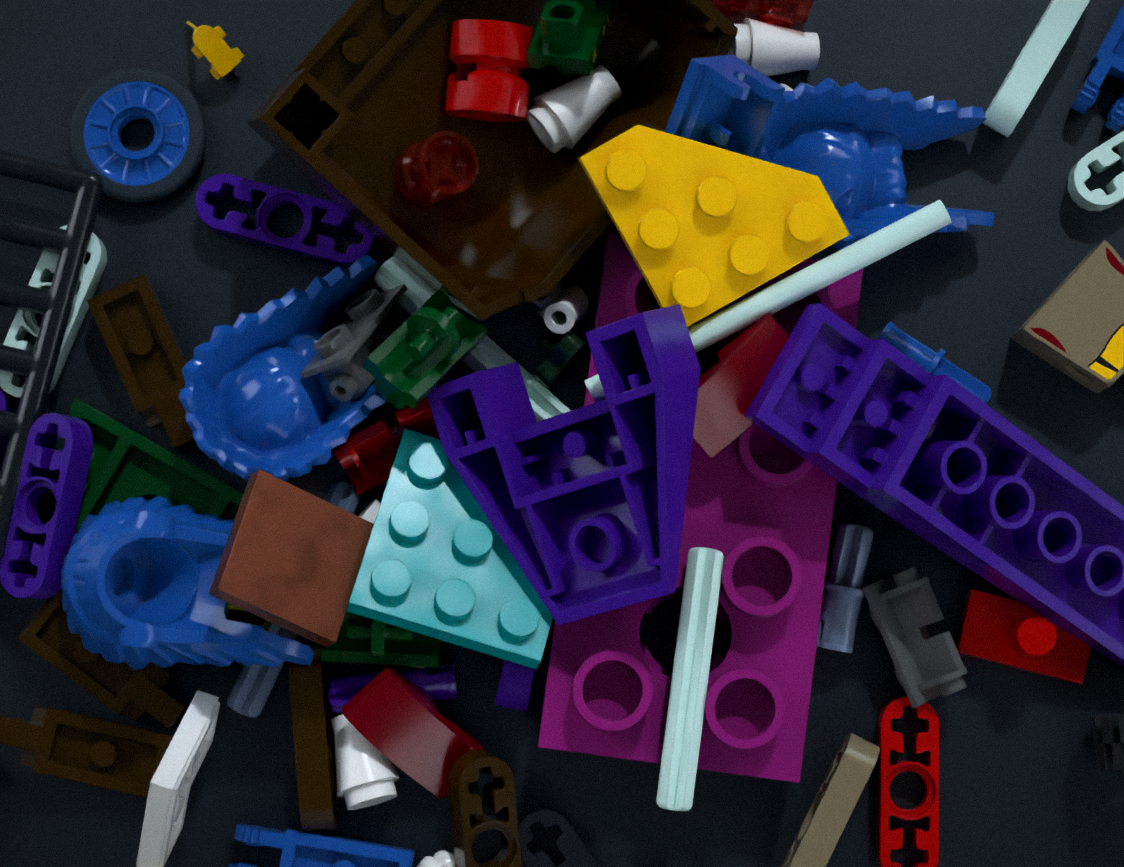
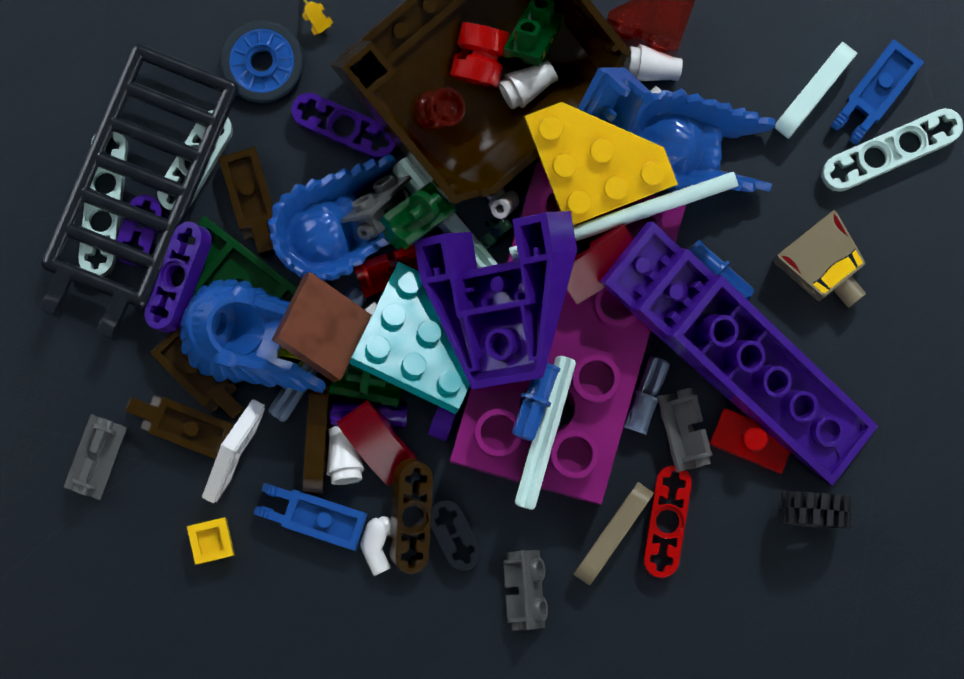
camera: 10 degrees right, 0 degrees up
none -> blue axle [512,362,560,441]

